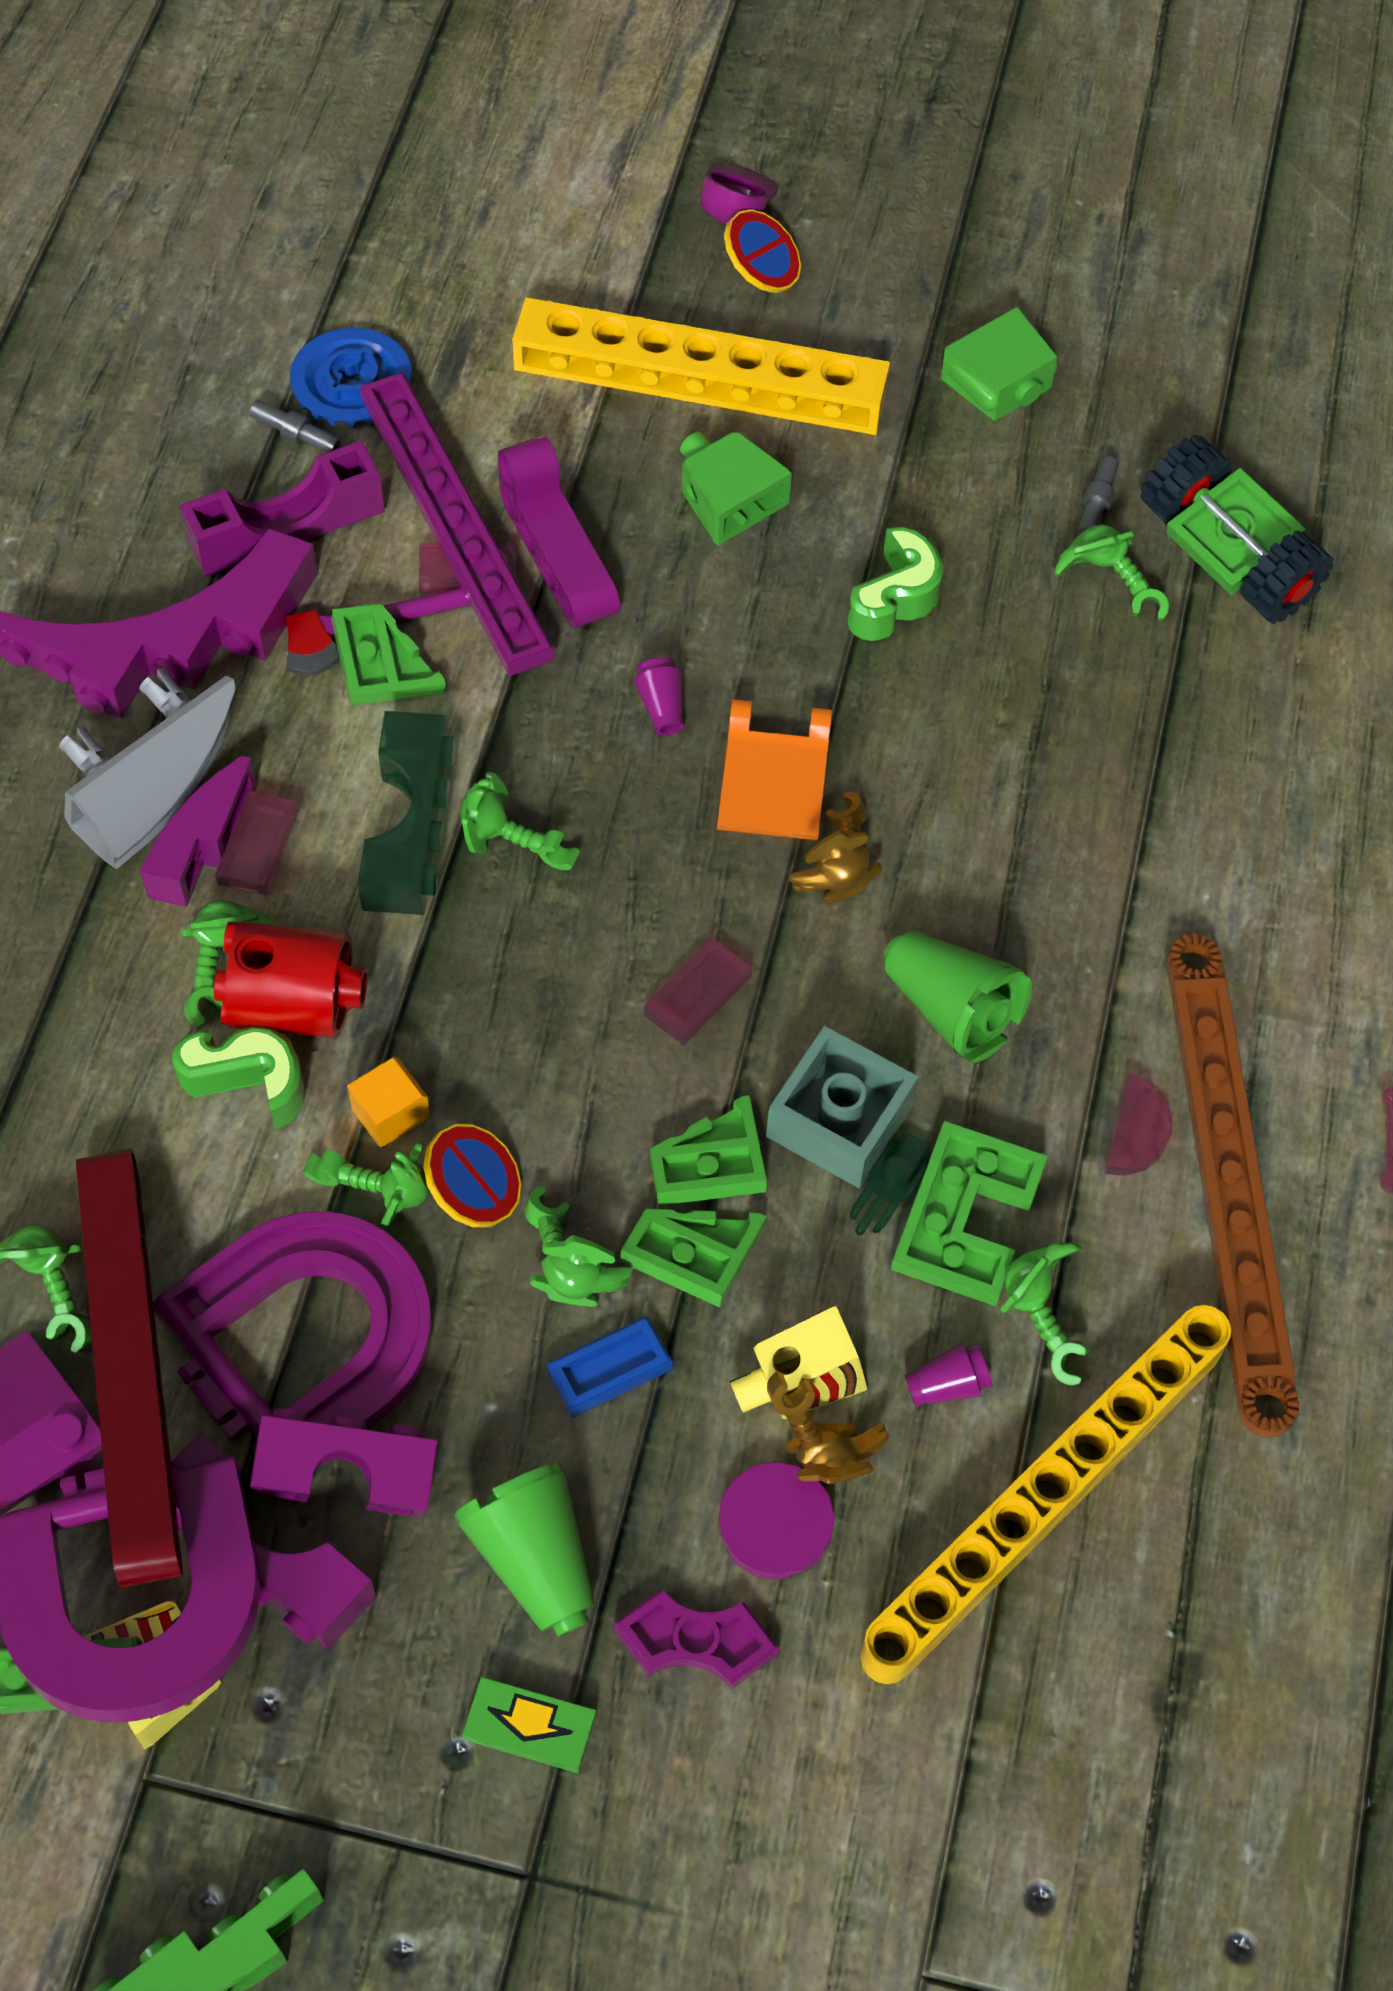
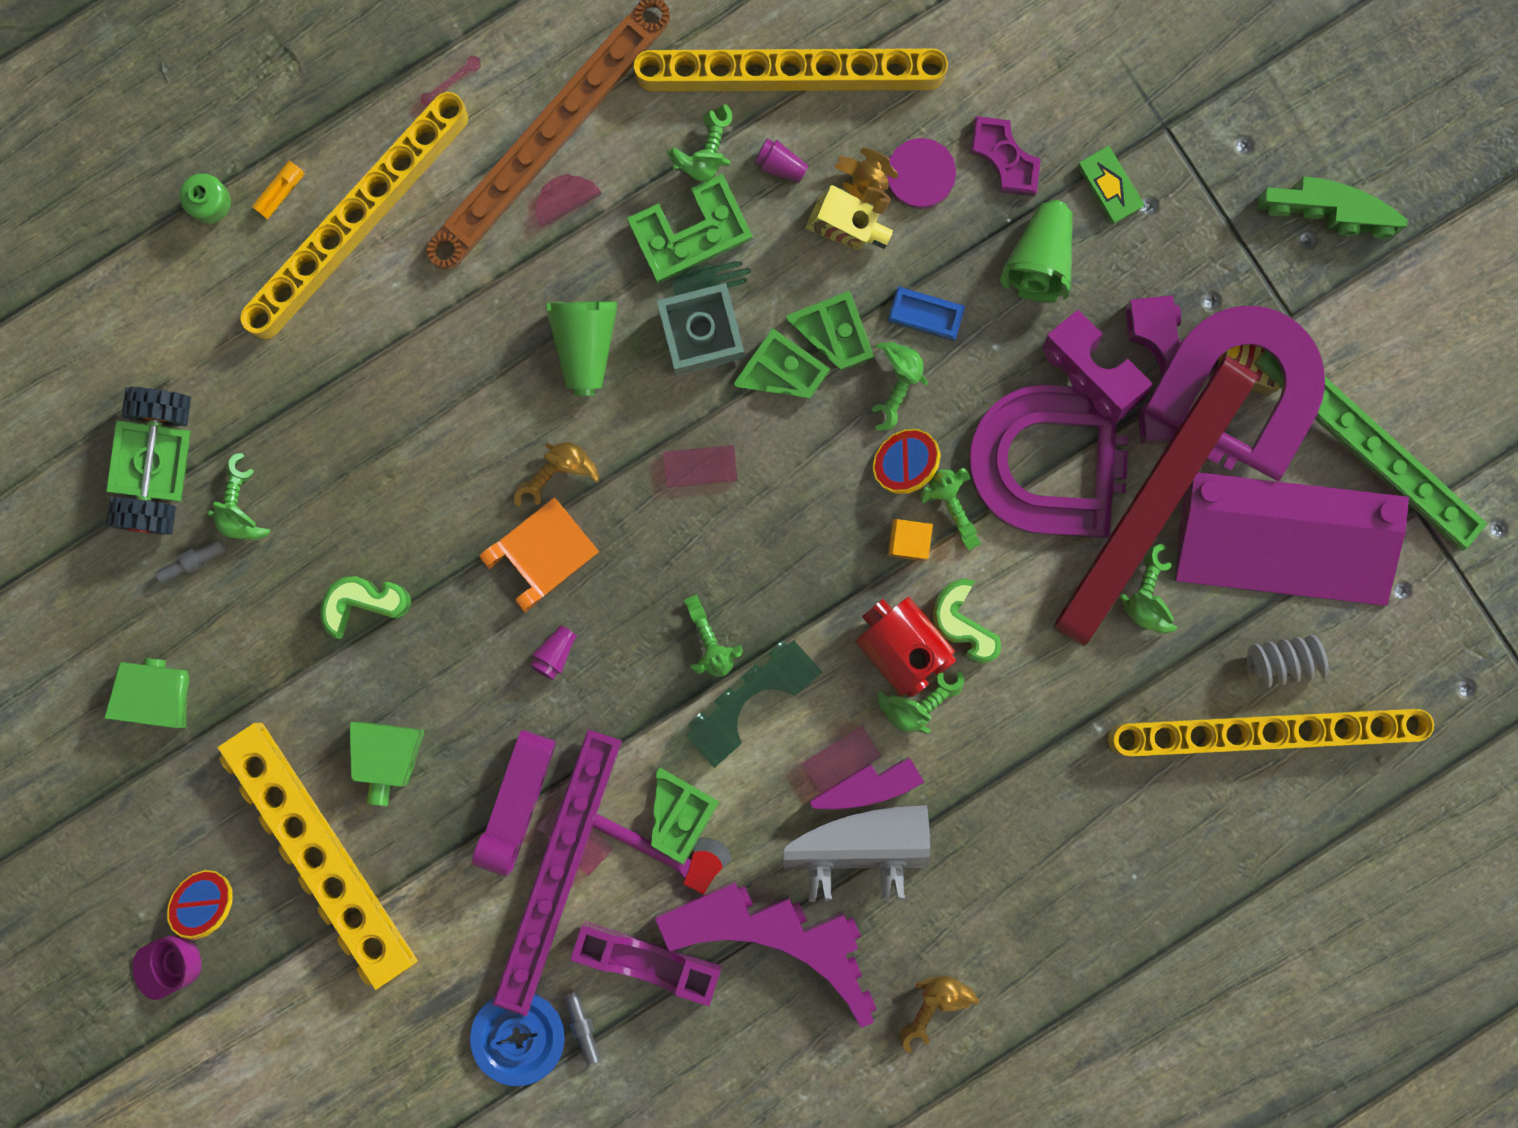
camera: 135 degrees left, 25 degrees up
none -> yellow beam [240,92,469,340]

